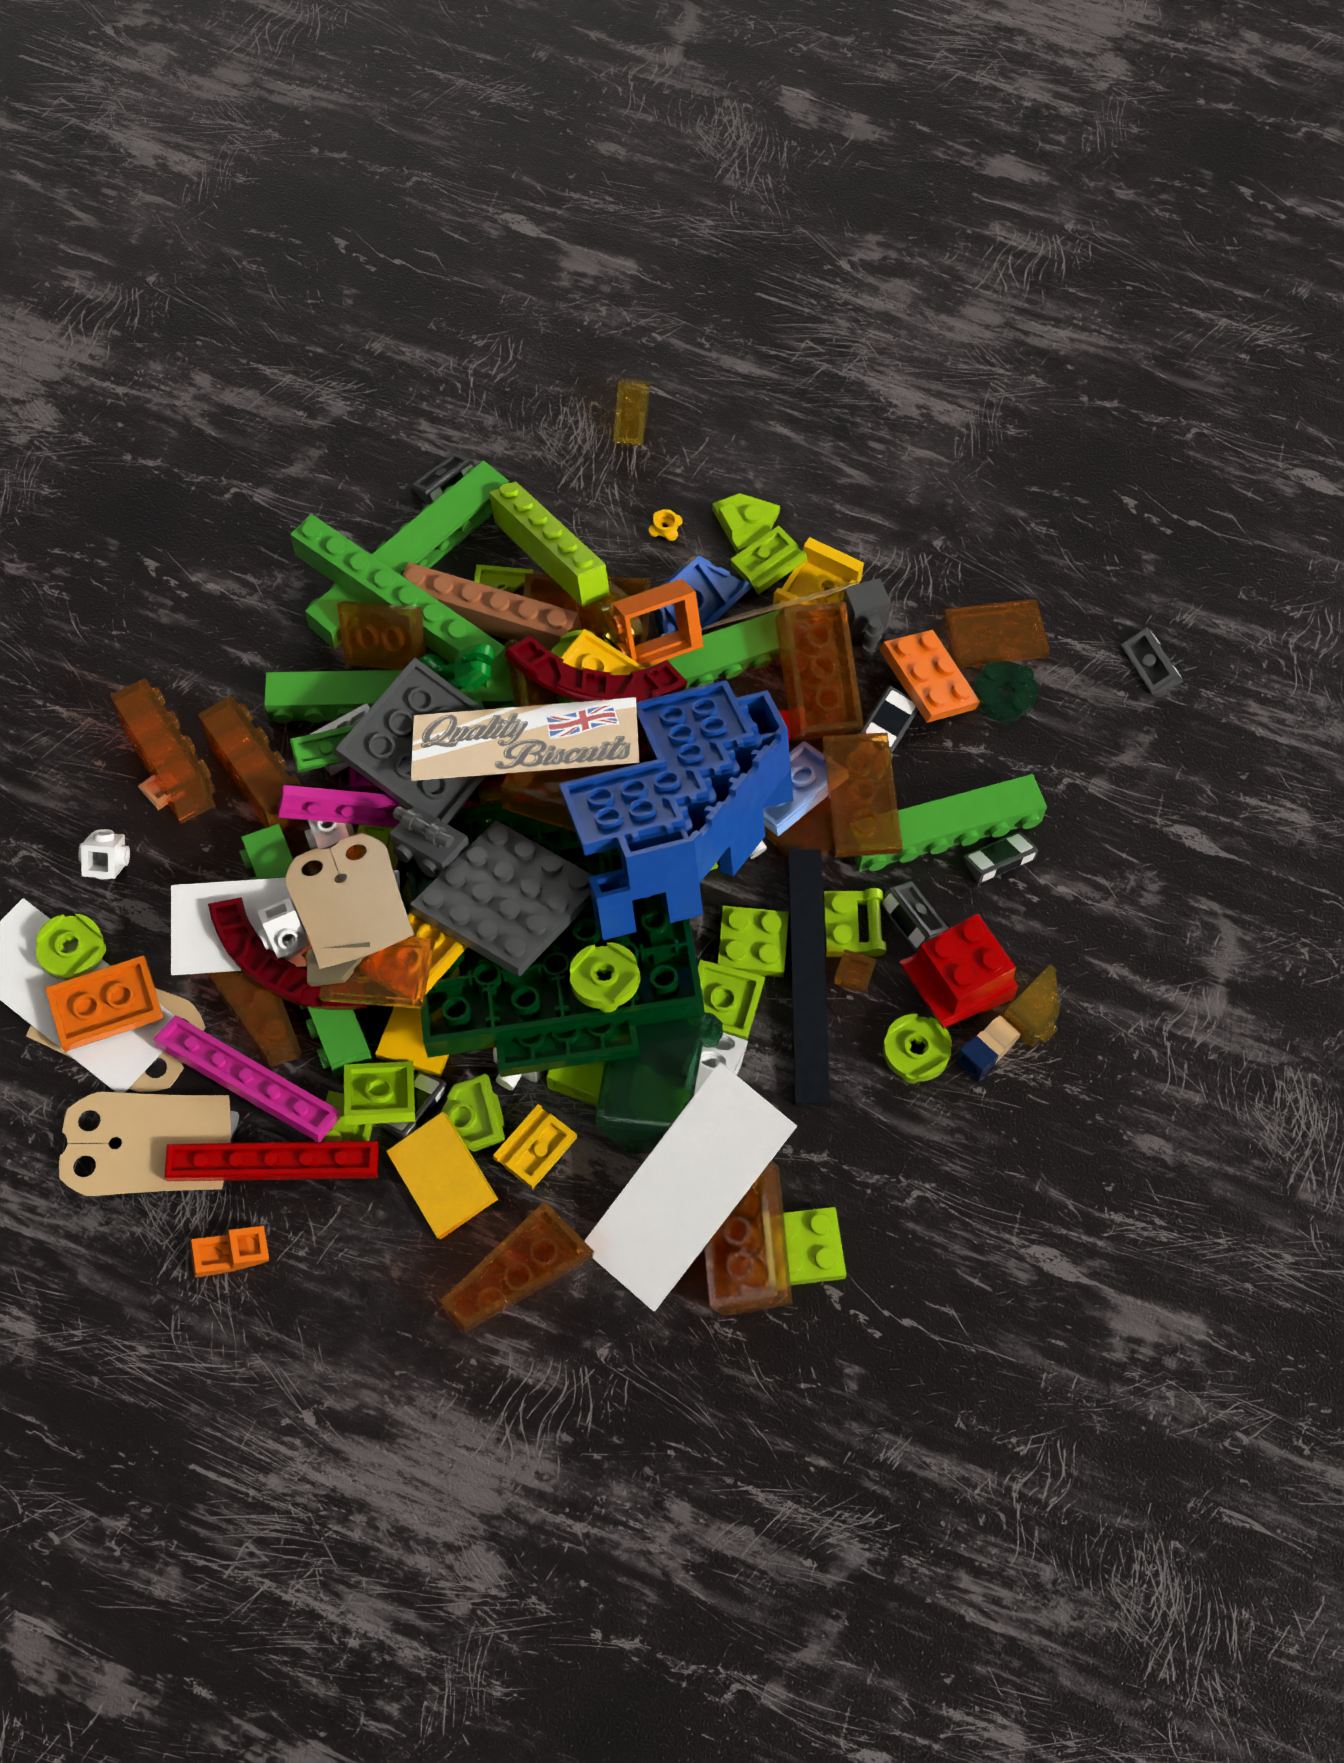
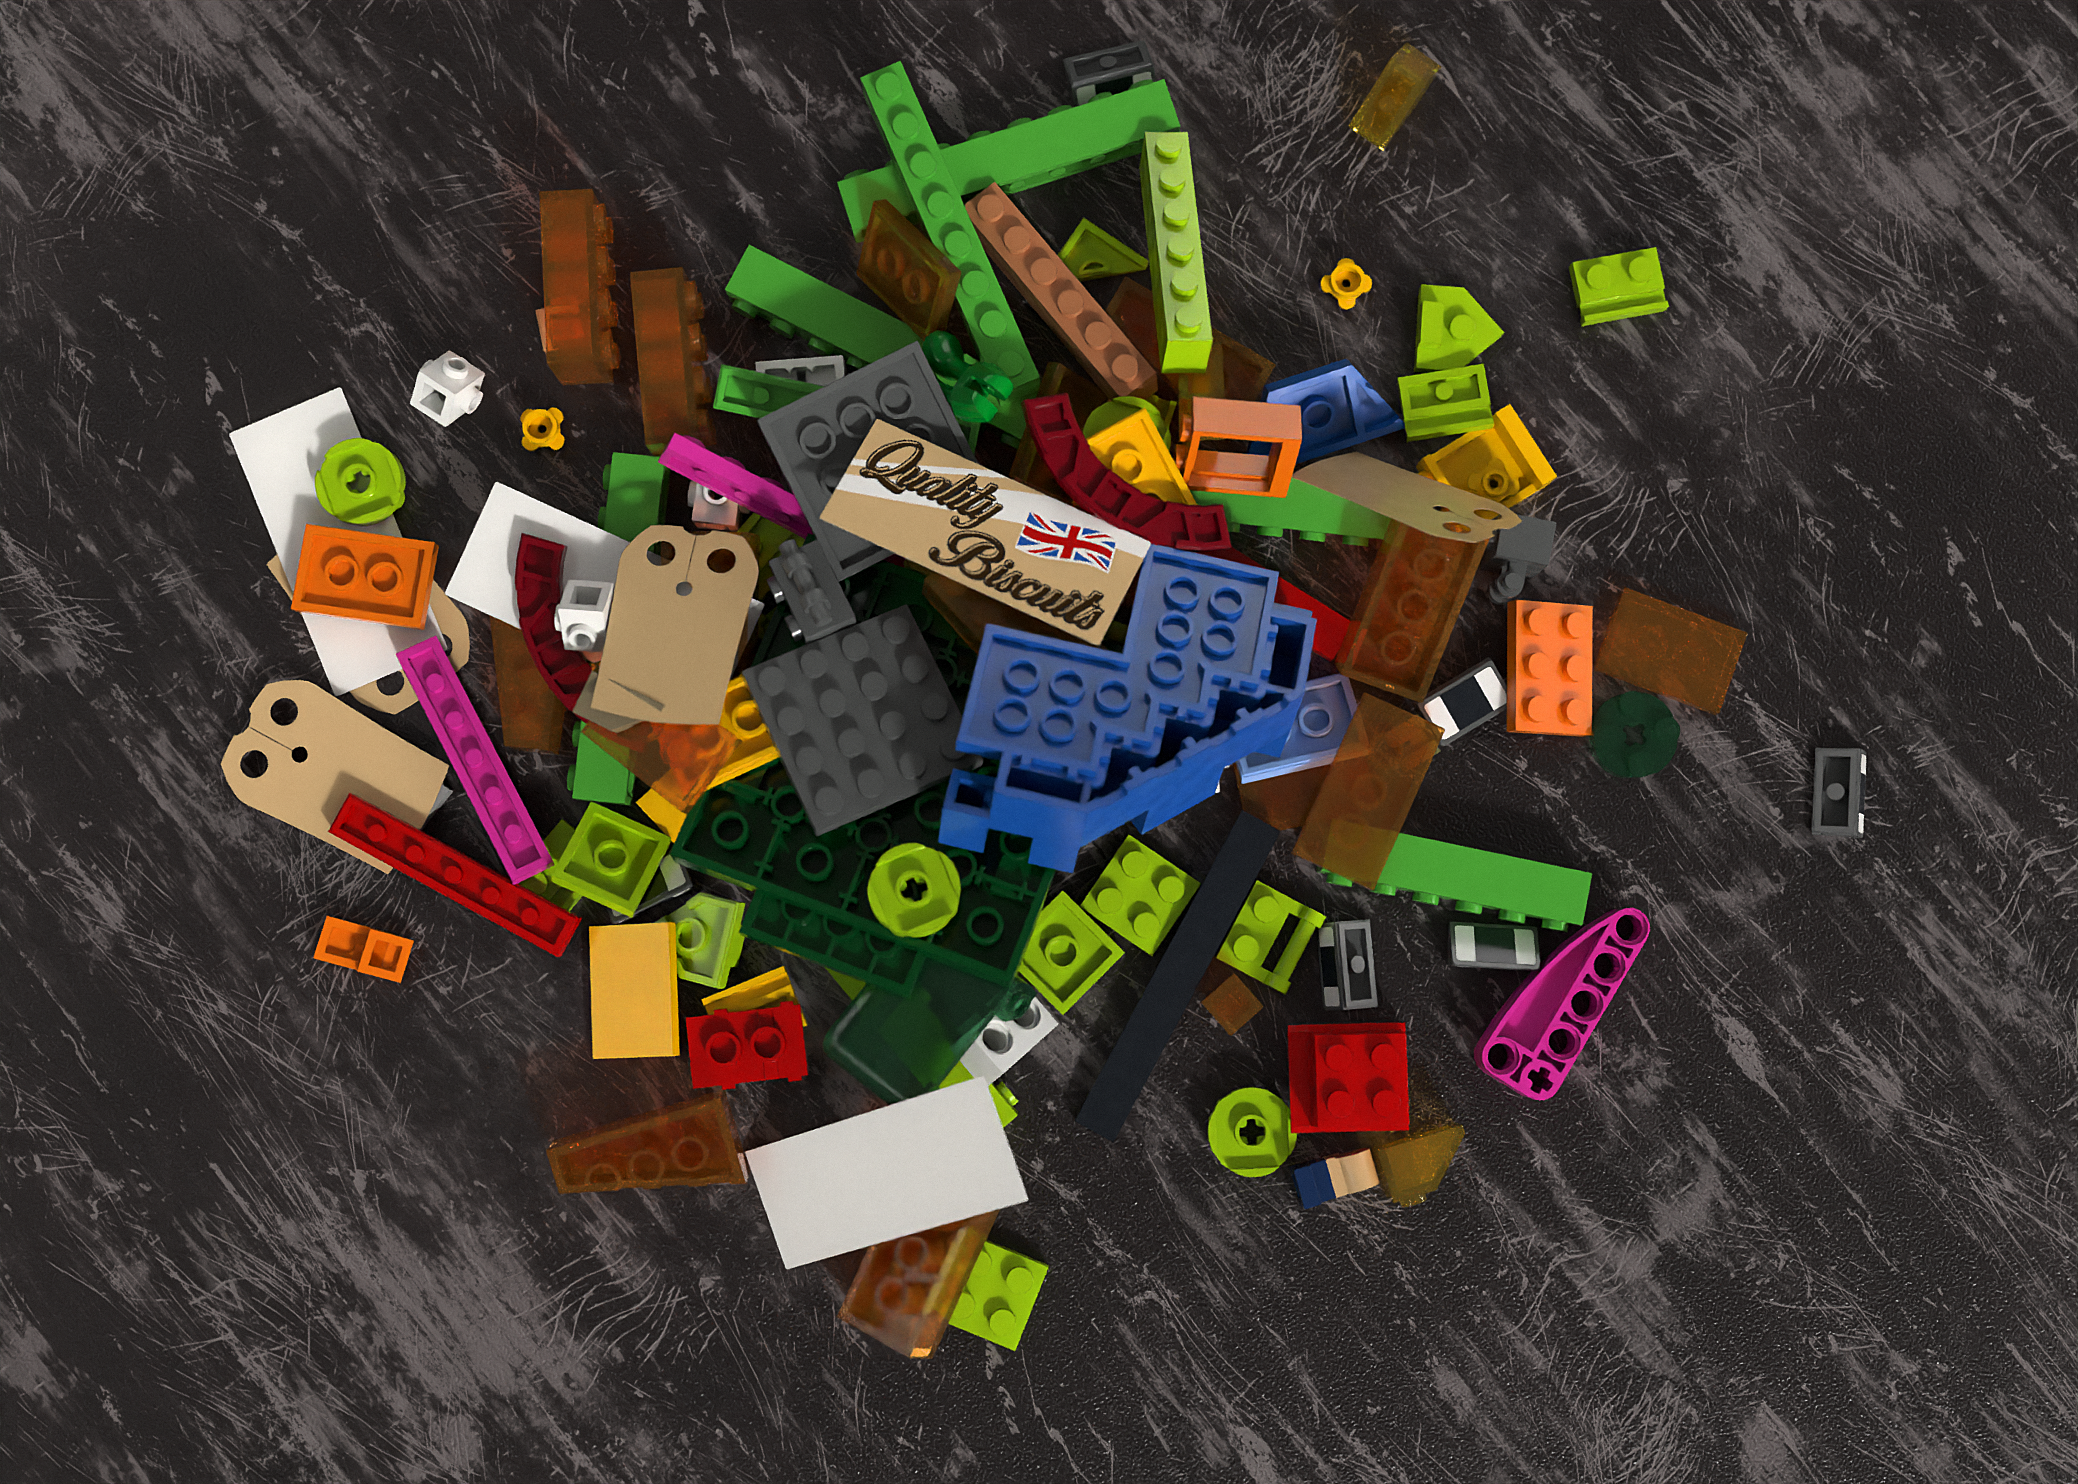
camera: 30 degrees right, 20 degrees up
none -> yellow plate [520,407,565,452]
none -> red piece [686,1000,808,1090]
none -> dark pink beam [1474,908,1650,1100]
none -> lime plate [1569,247,1669,326]

